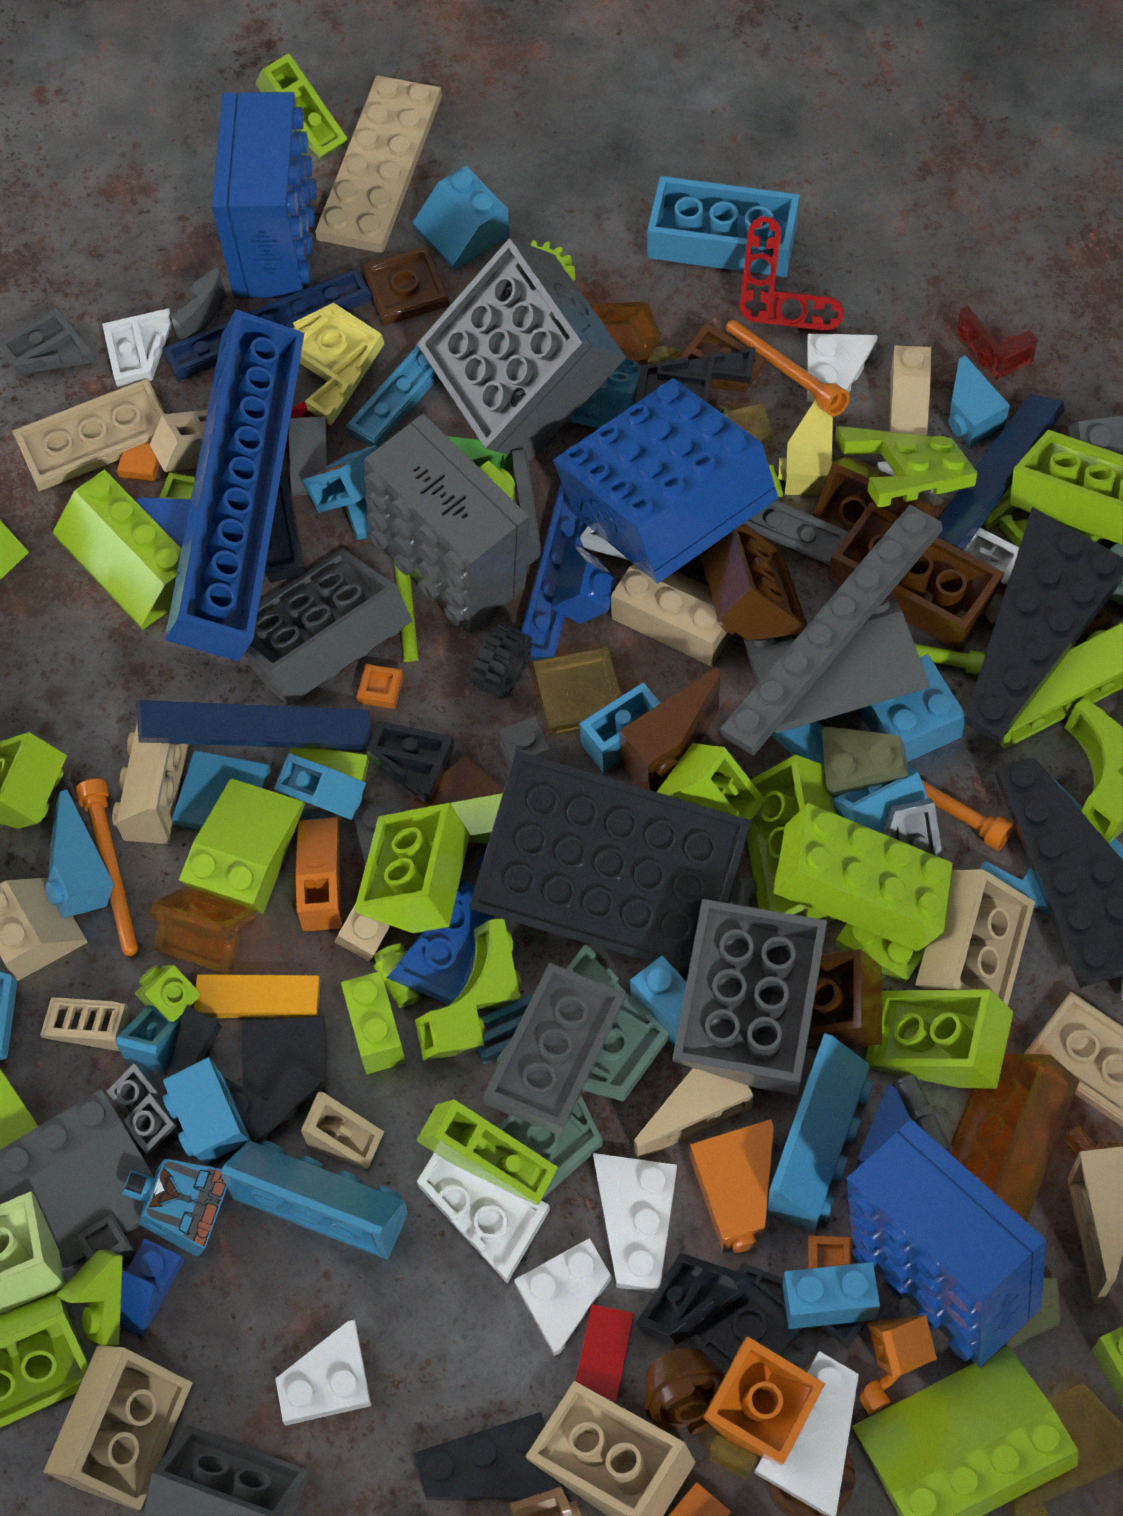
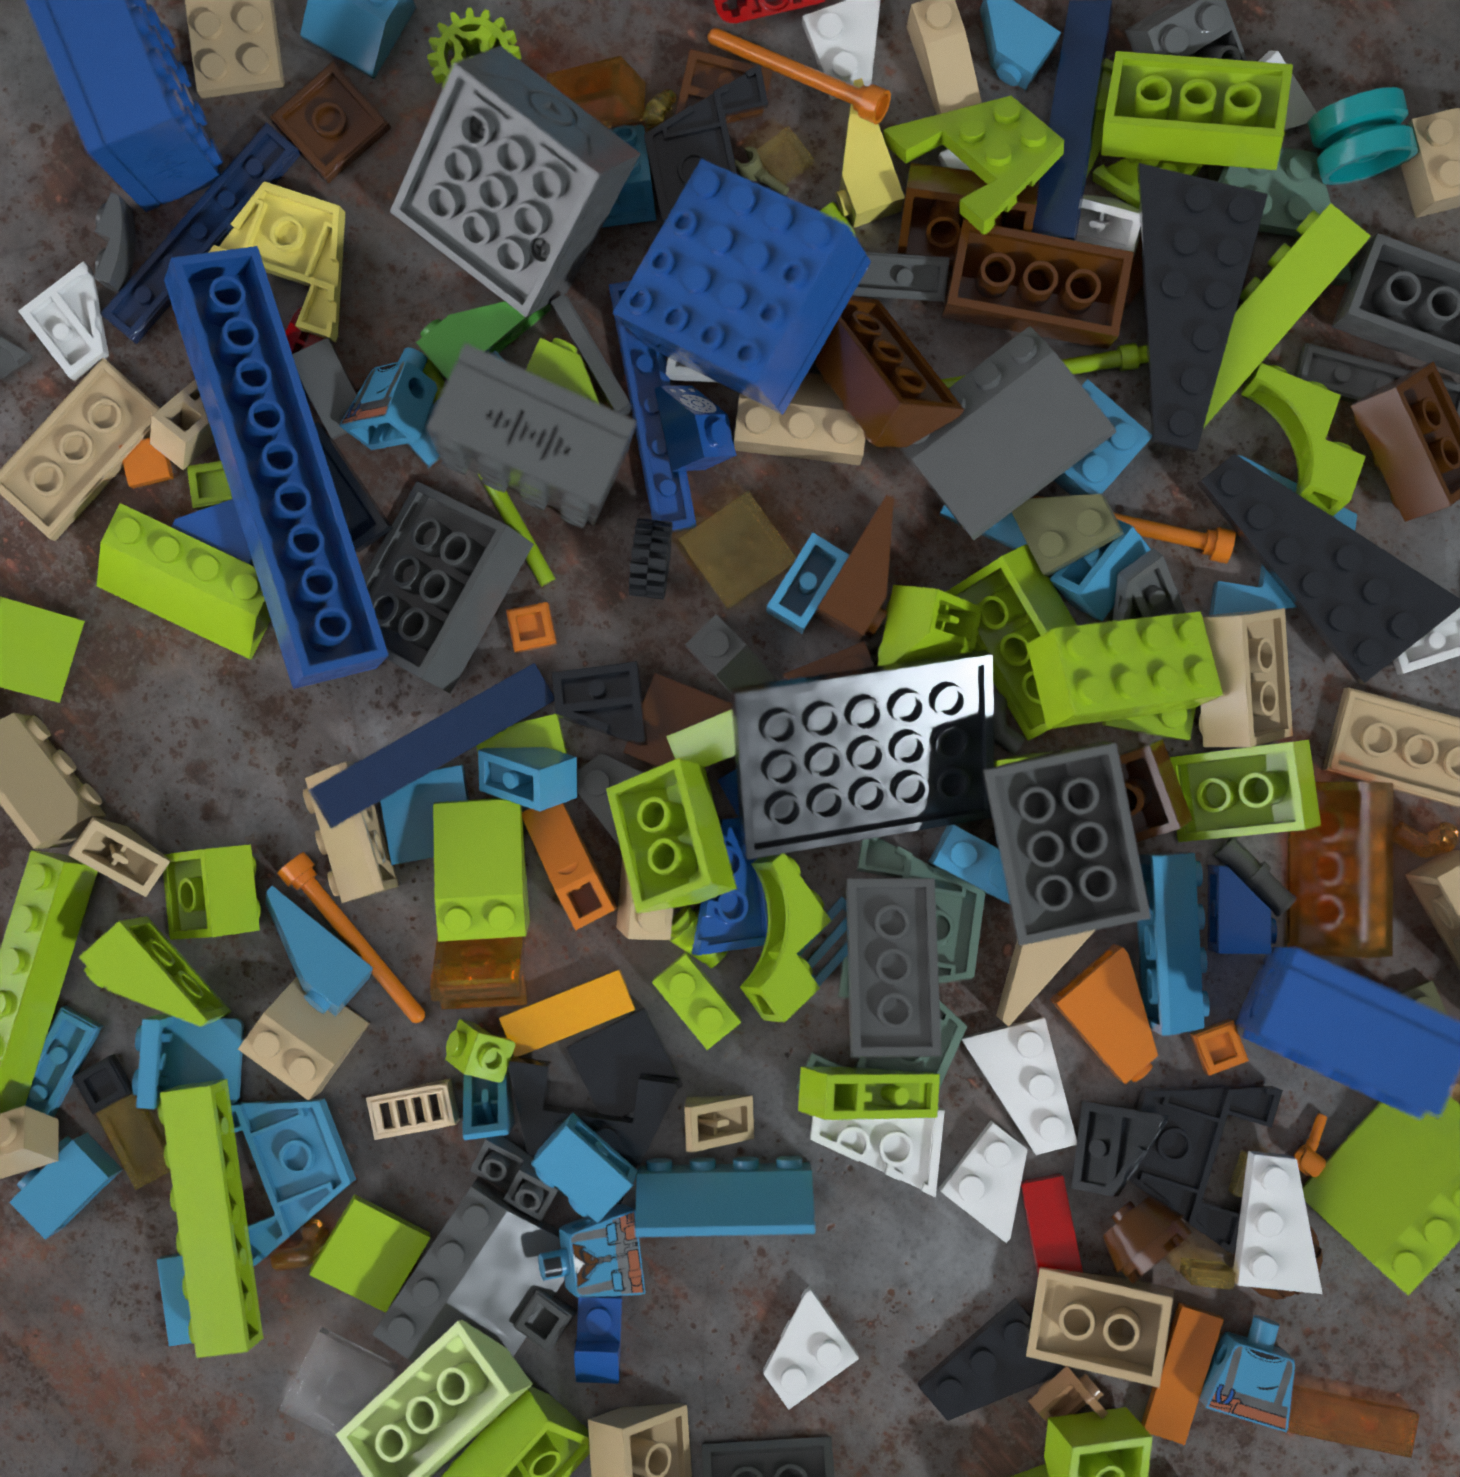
camera: 25 degrees left, 25 degrees up
lime slope [57,1250,123,1346] -> none
dark azure tile [345,345,439,447] -> none
orange slope [703,1336,825,1465] -> none
dark grey plate [720,505,943,756] -> none
dark azure brick [782,1262,880,1329] -> none
orange slope [867,1315,937,1377] -> none

